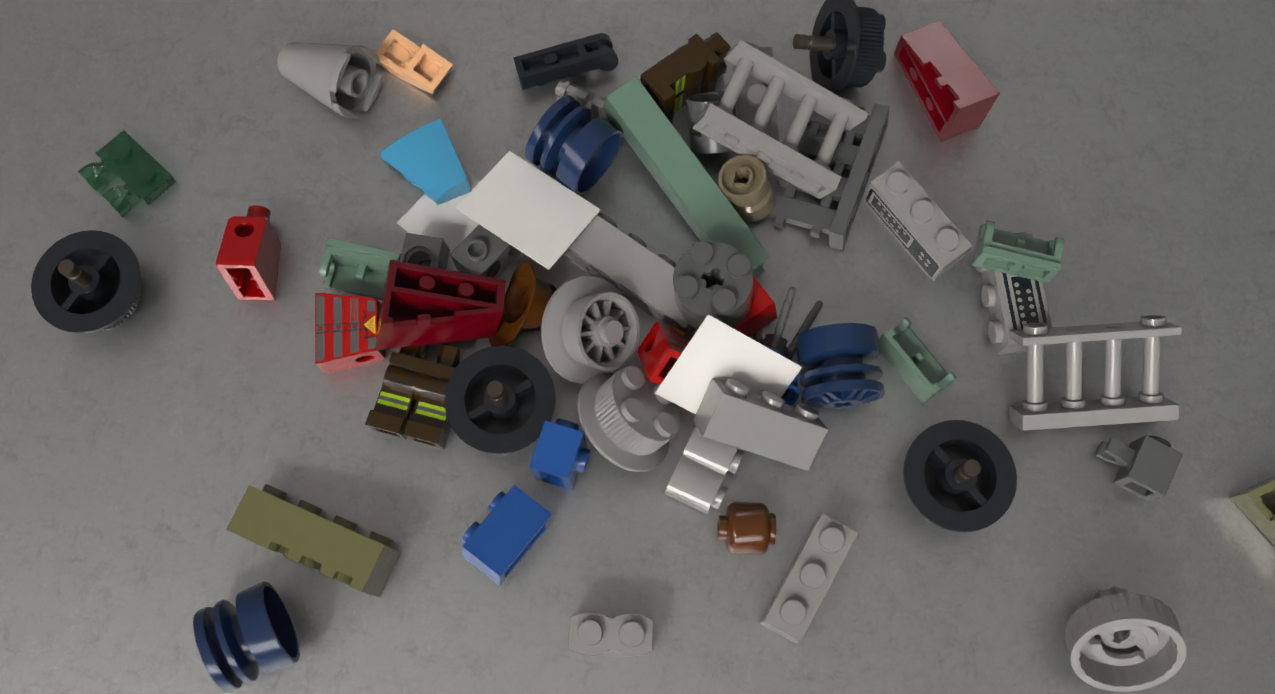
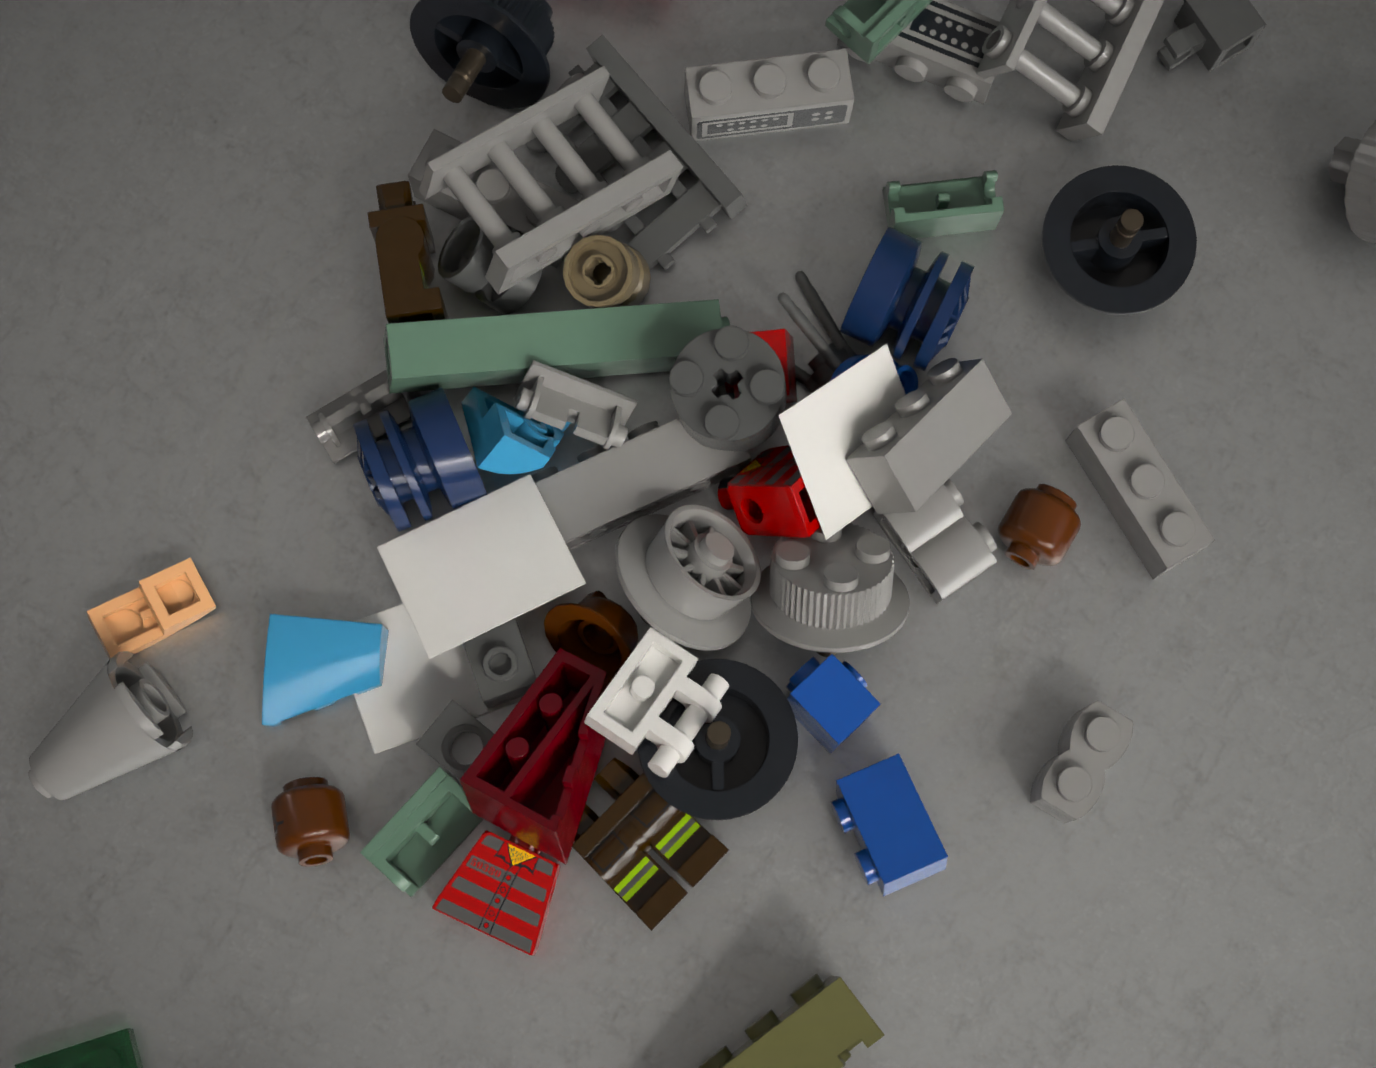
camera: 65 degrees left, 5 degrees up
red torso [215,205,281,300] -> none
black plate [513,33,618,90] -> none
none -> reddish brown head [271,777,350,867]
none -> dark azure slope [461,387,571,474]
none -> light grey hinge [513,360,638,449]
none -> white plate [584,627,729,778]

